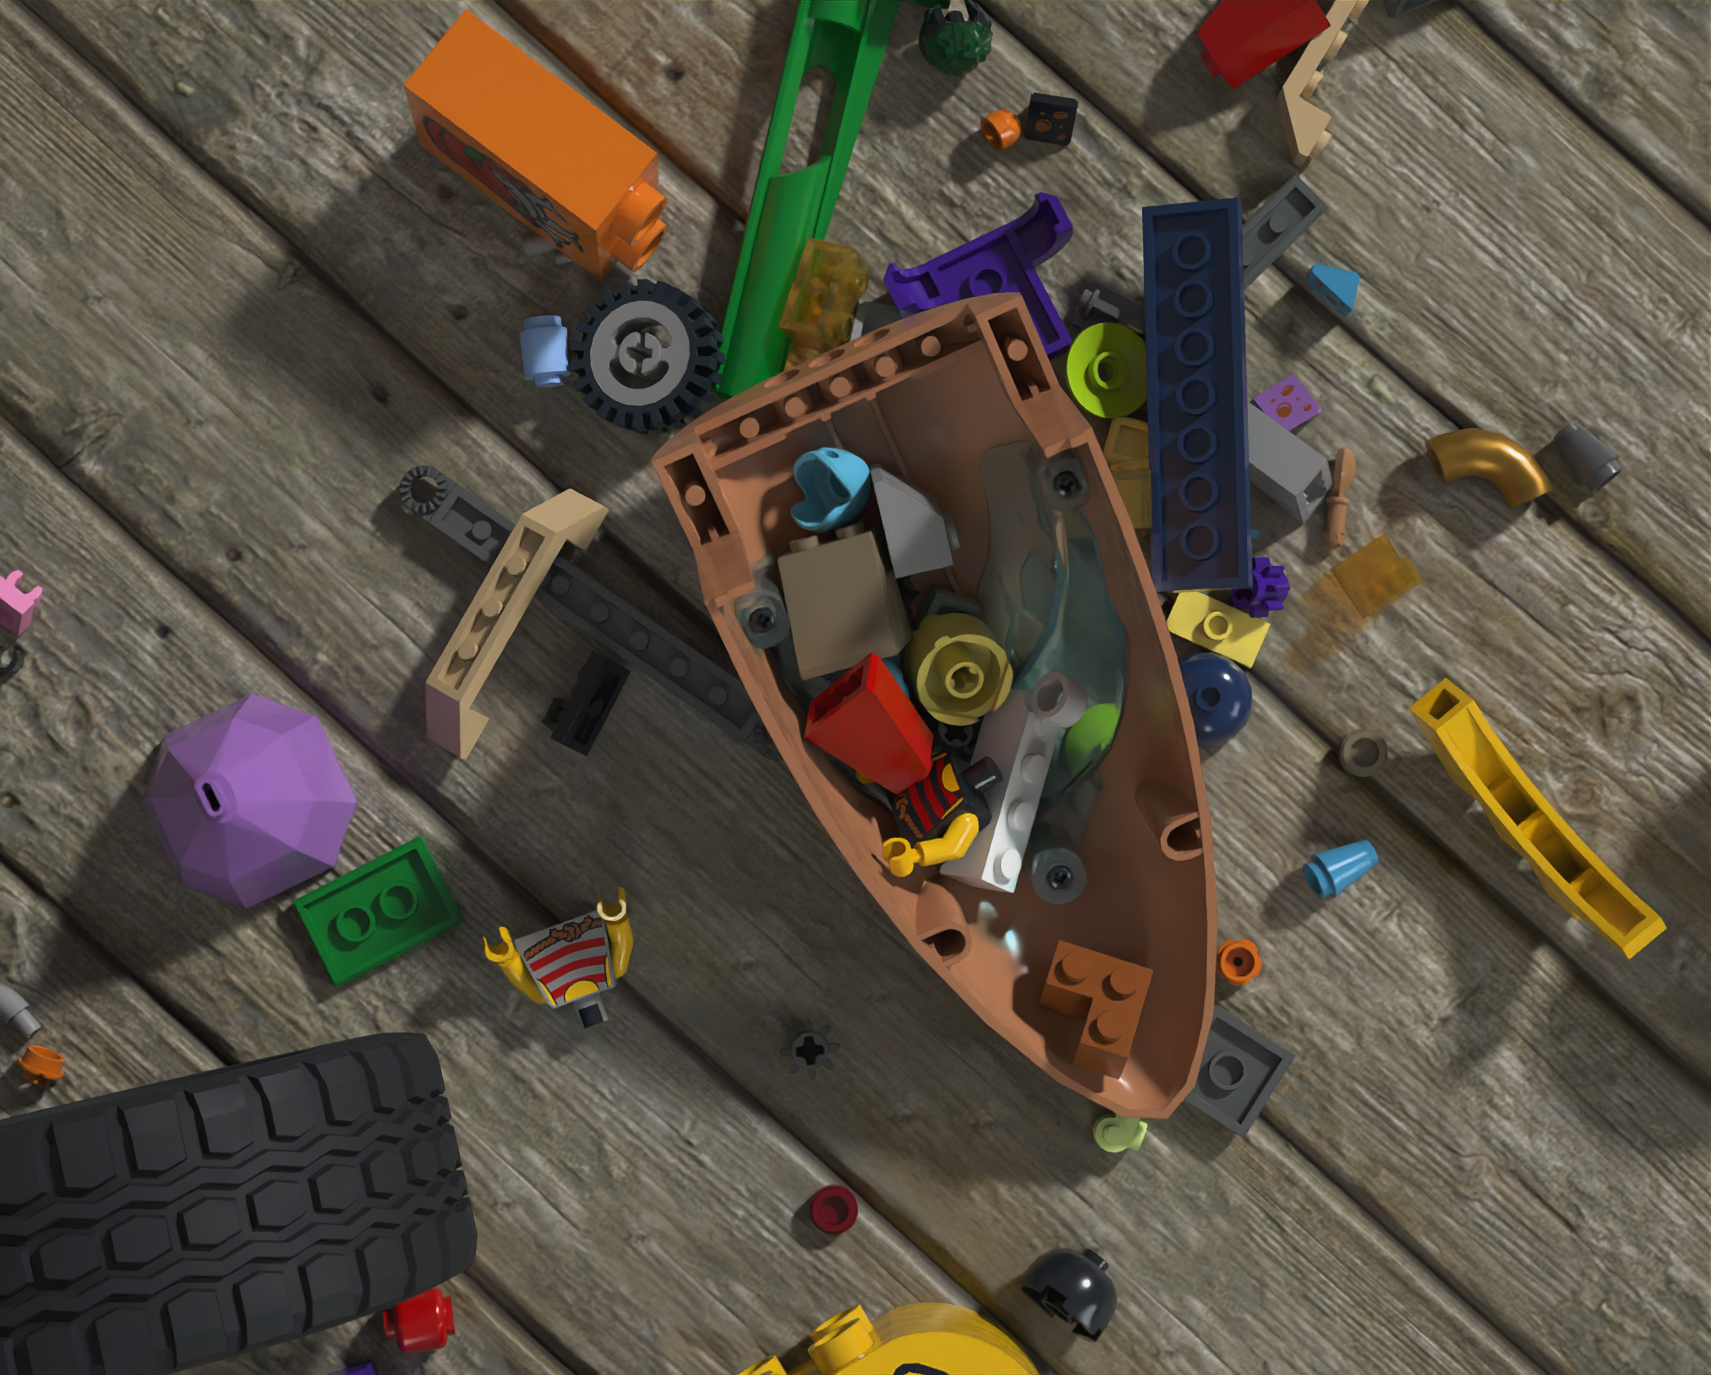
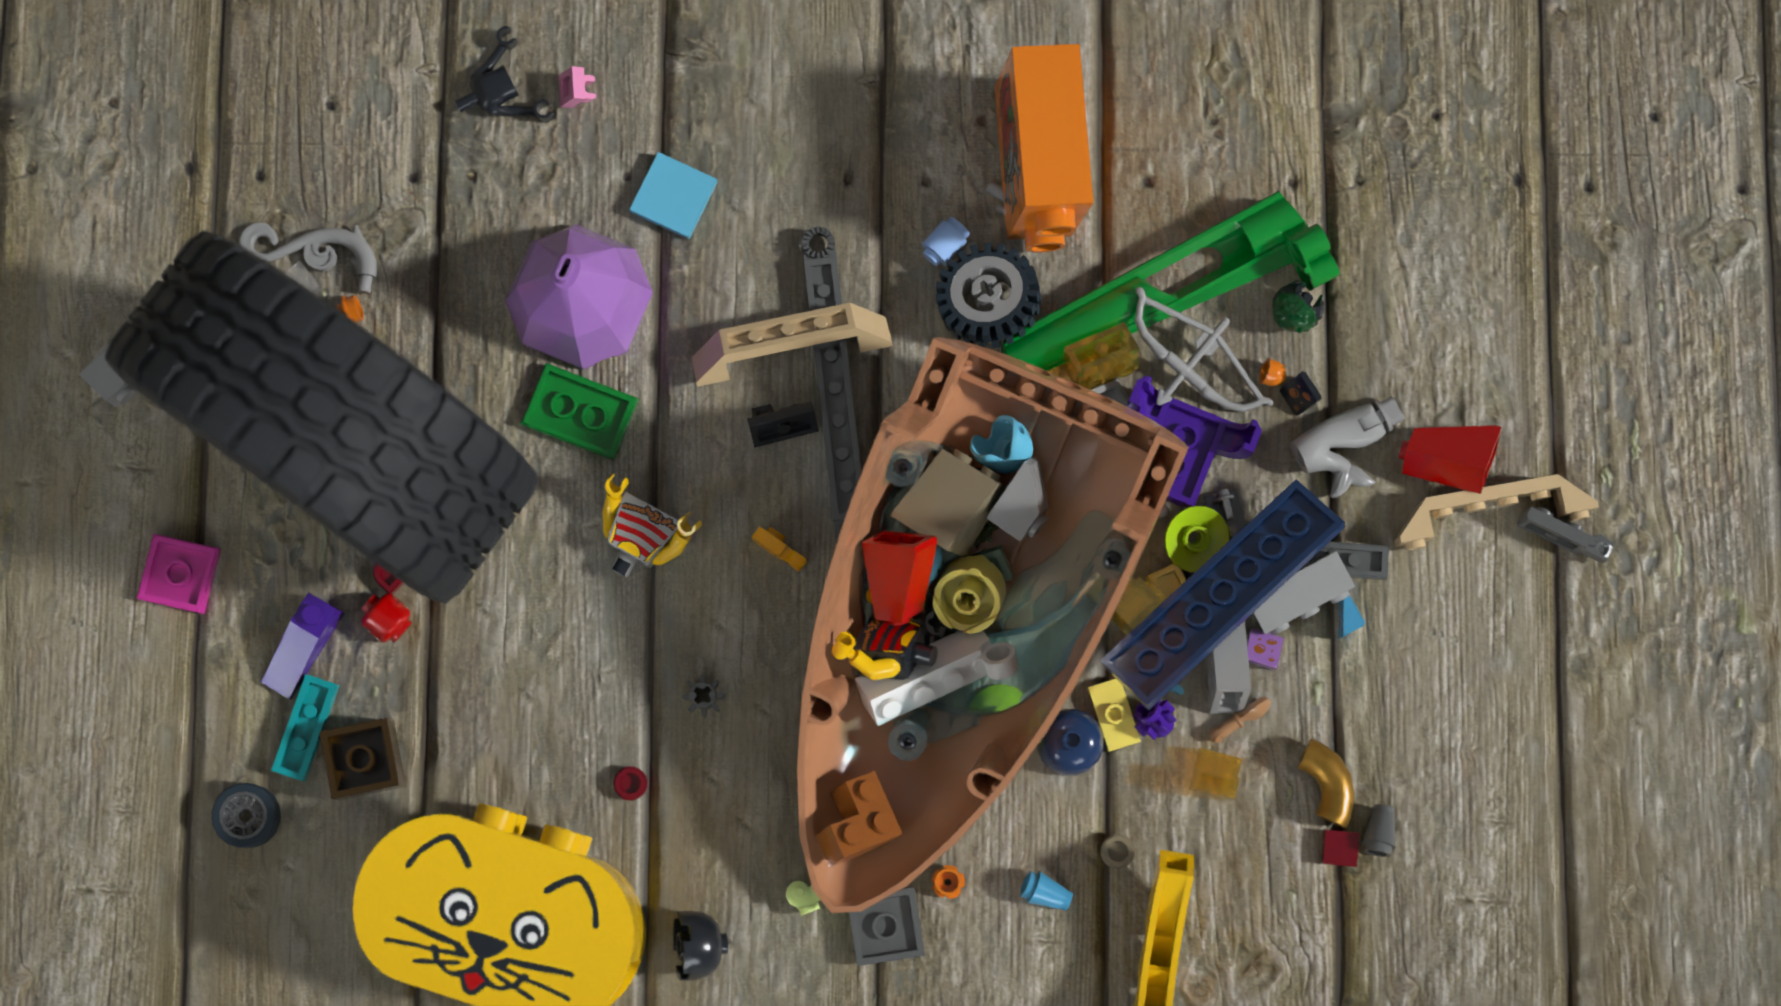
camera: 45 degrees right, 5 degrees down
none -> medium azure tile [629,152,718,240]
none -> light orange plate [752,526,807,572]
none -> light grey piece [1134,287,1274,413]
none -> light grey brick [1253,548,1355,635]
none -> light grey piece [1290,397,1404,498]
none -> dark red tile [1321,830,1360,867]

